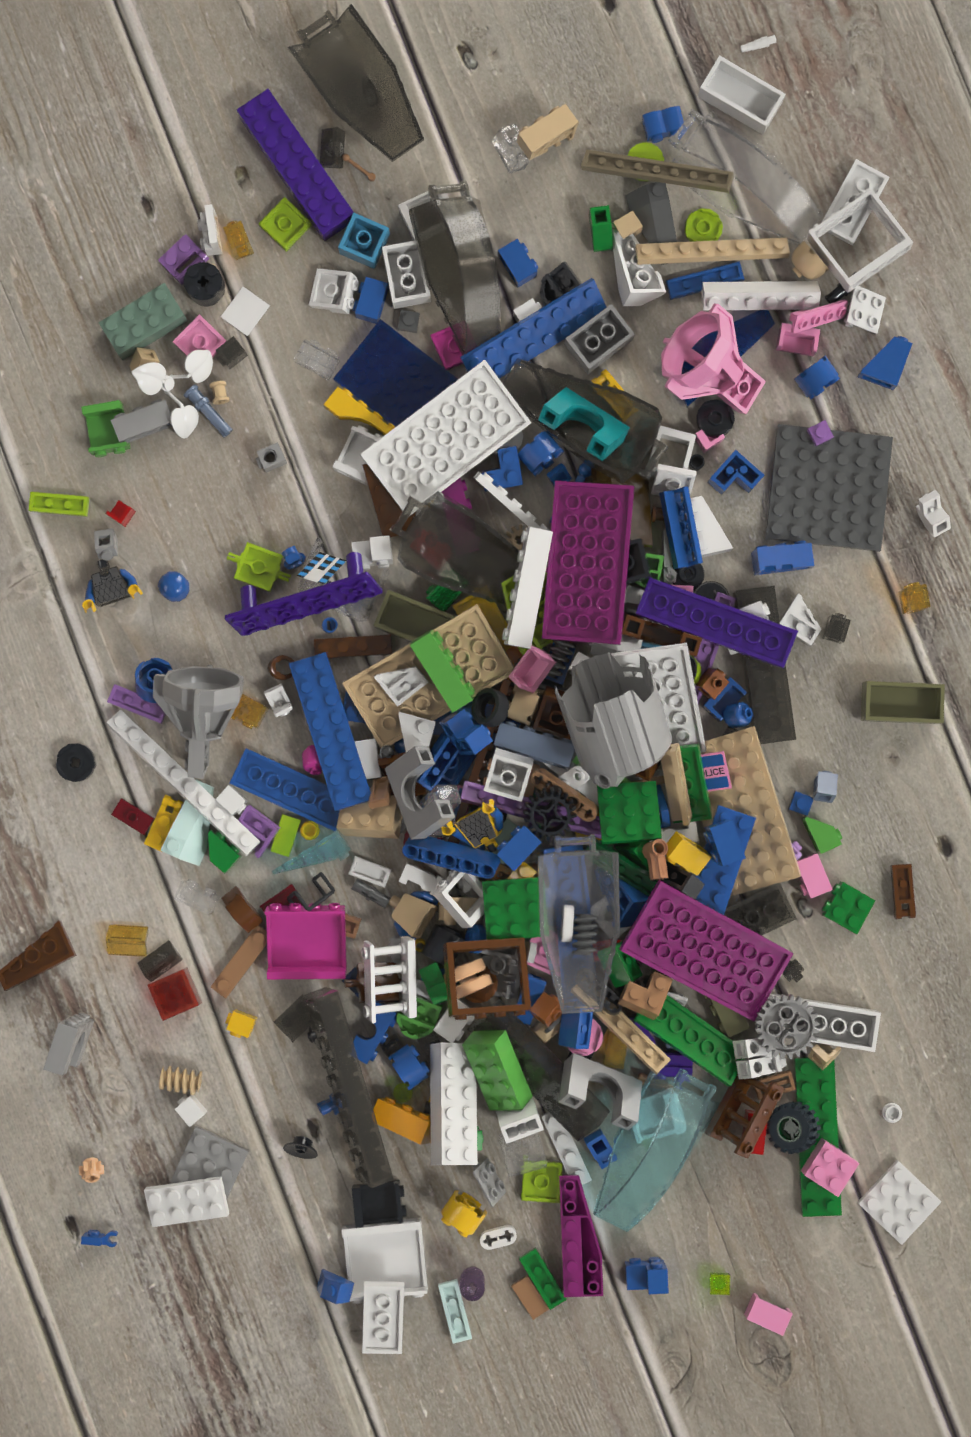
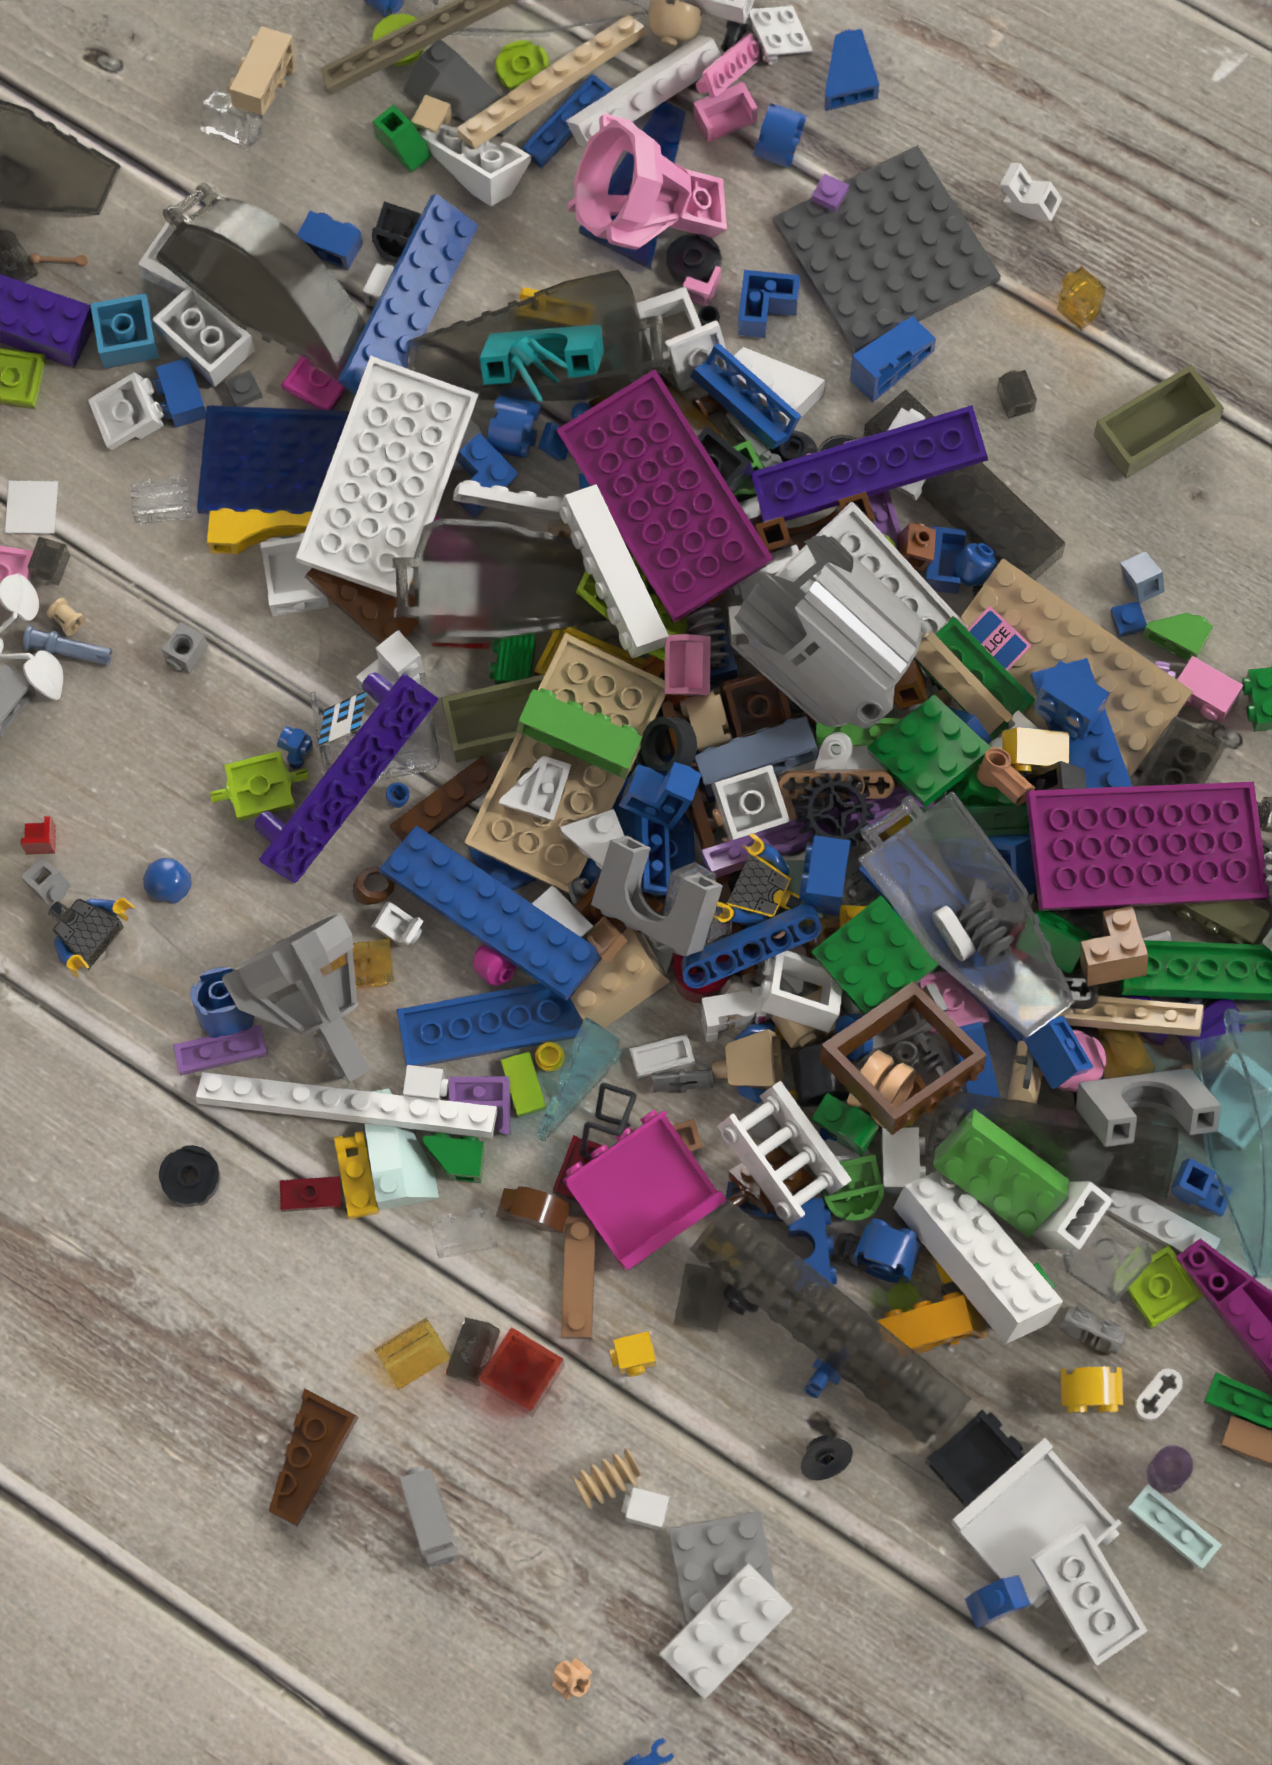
camera: 30 degrees left, 15 degrees down
dark orange brick [530,992,562,1027] -> none
light grey brick [564,304,635,374] -> none
white wing [779,593,822,646] -> none
none -> teal plant [510,336,567,402]

